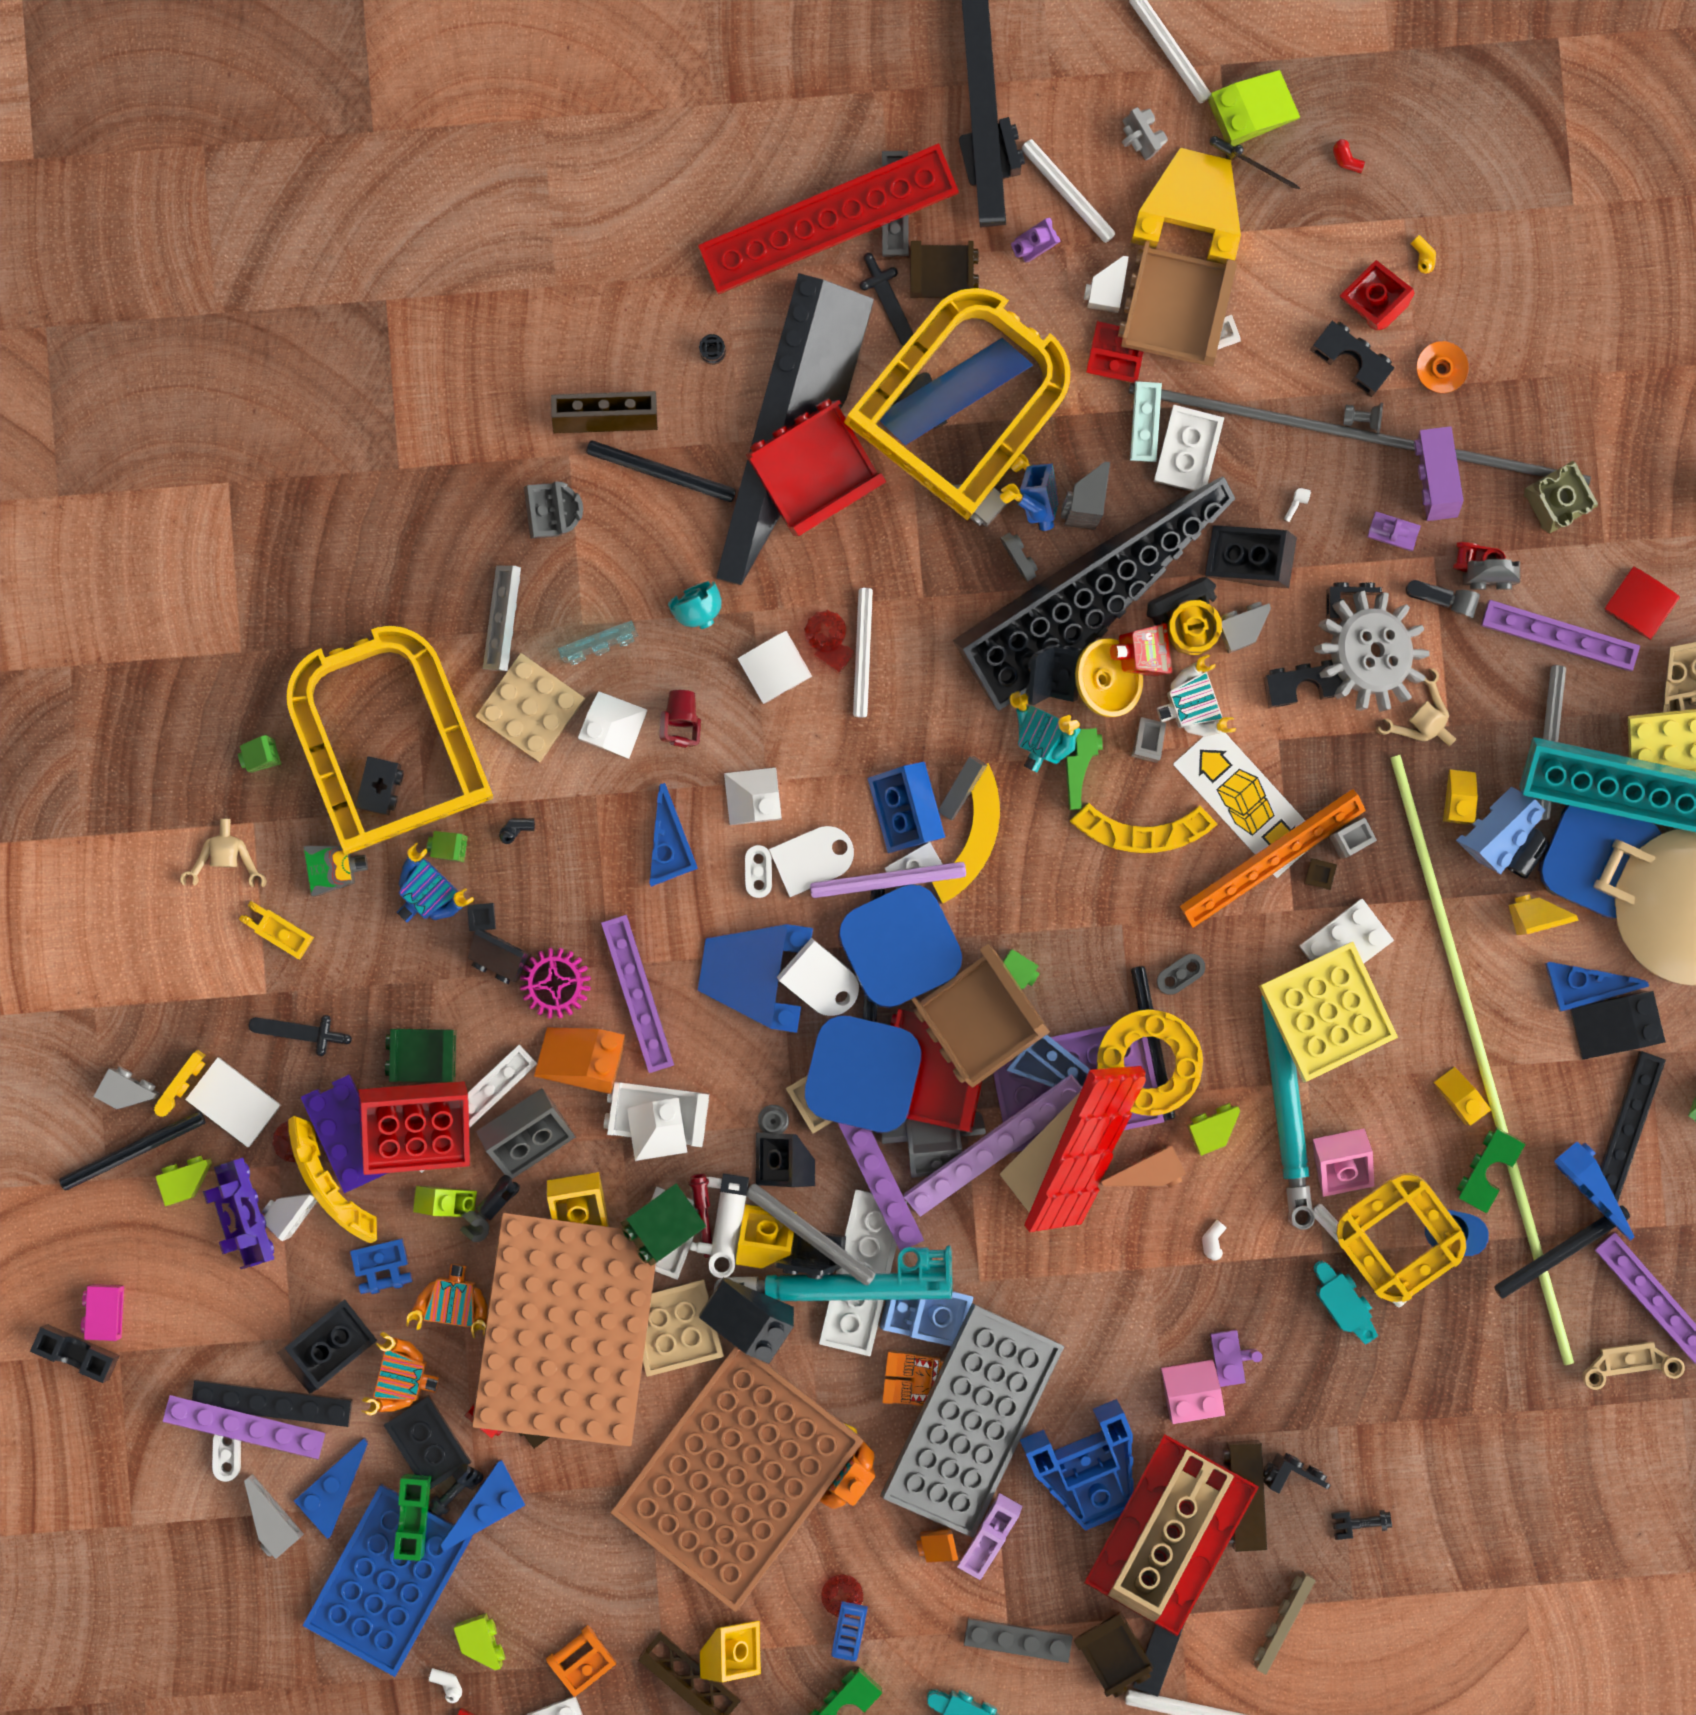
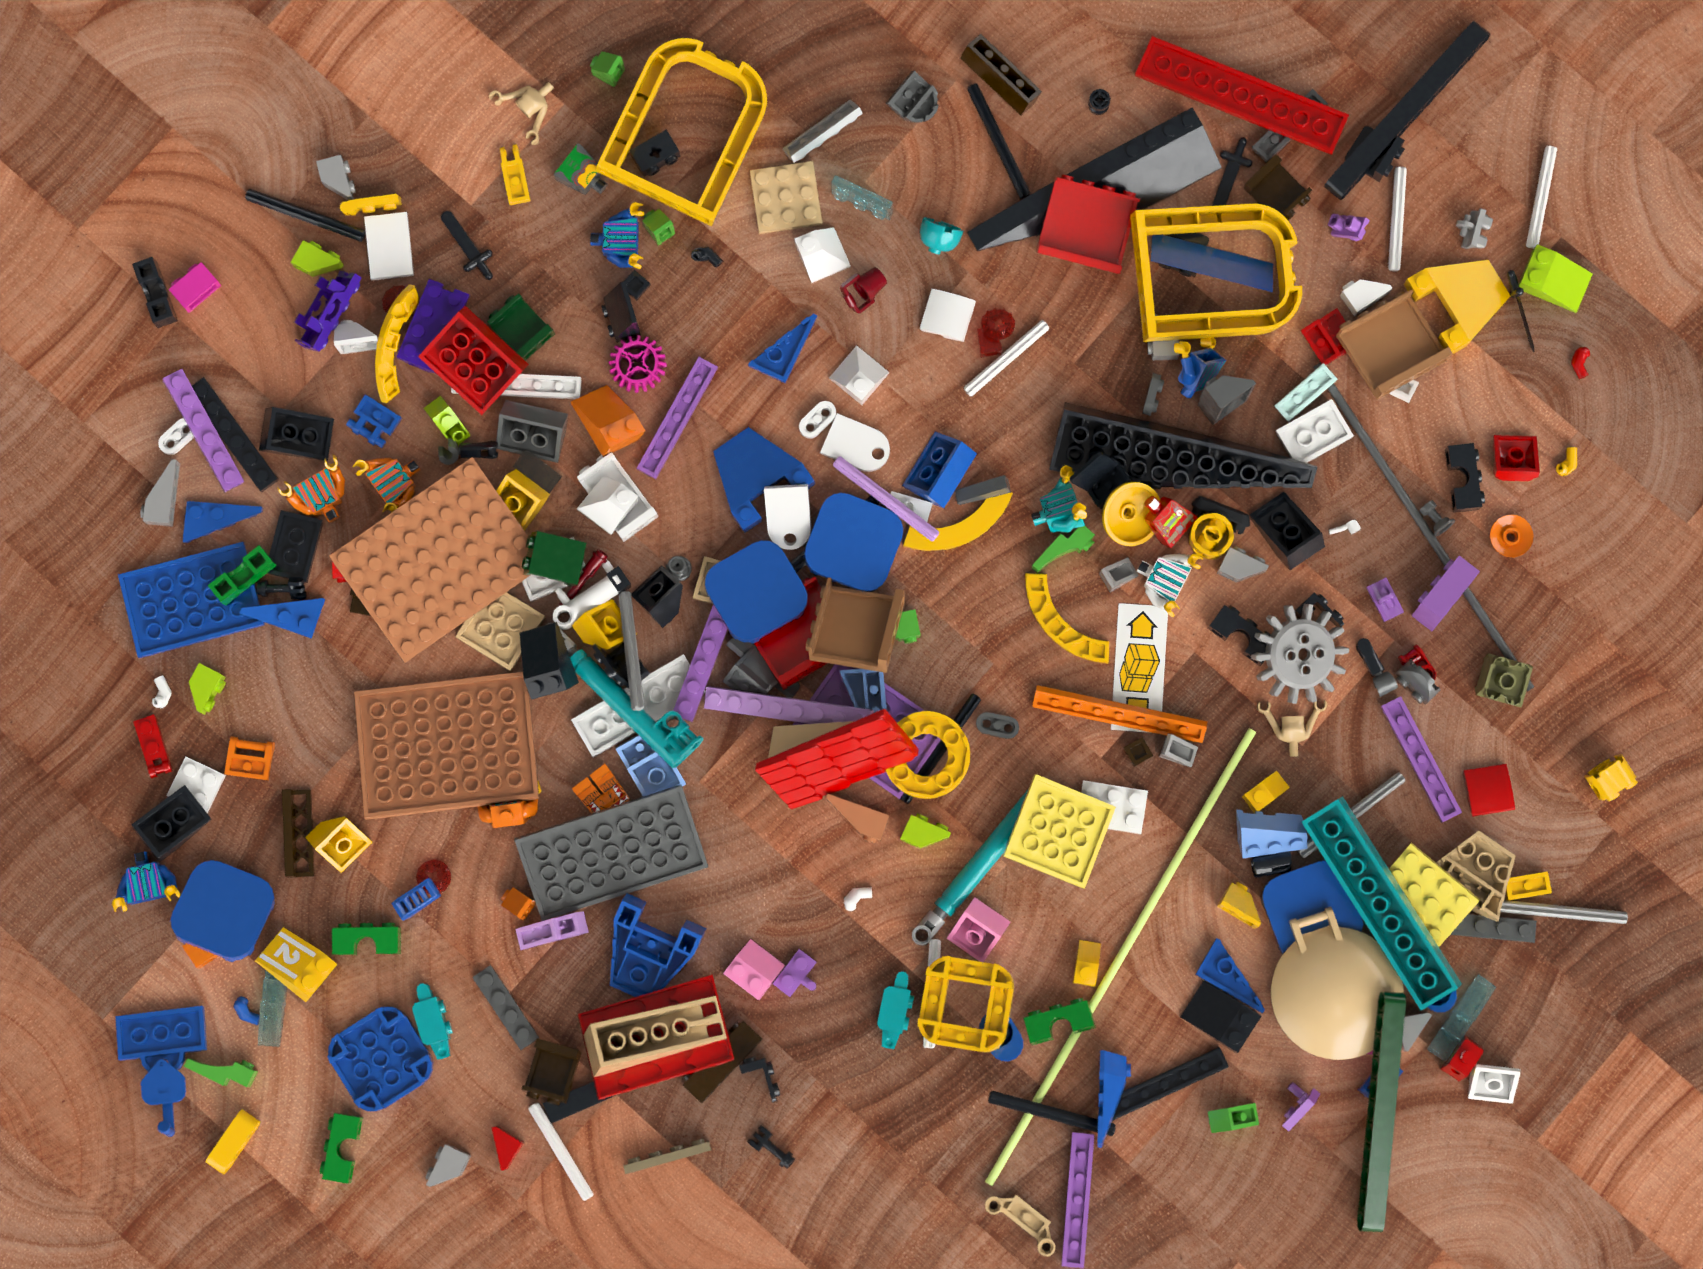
camera: 55 degrees right, 5 degrees down
none -> clear smoke slope [513,449,562,493]

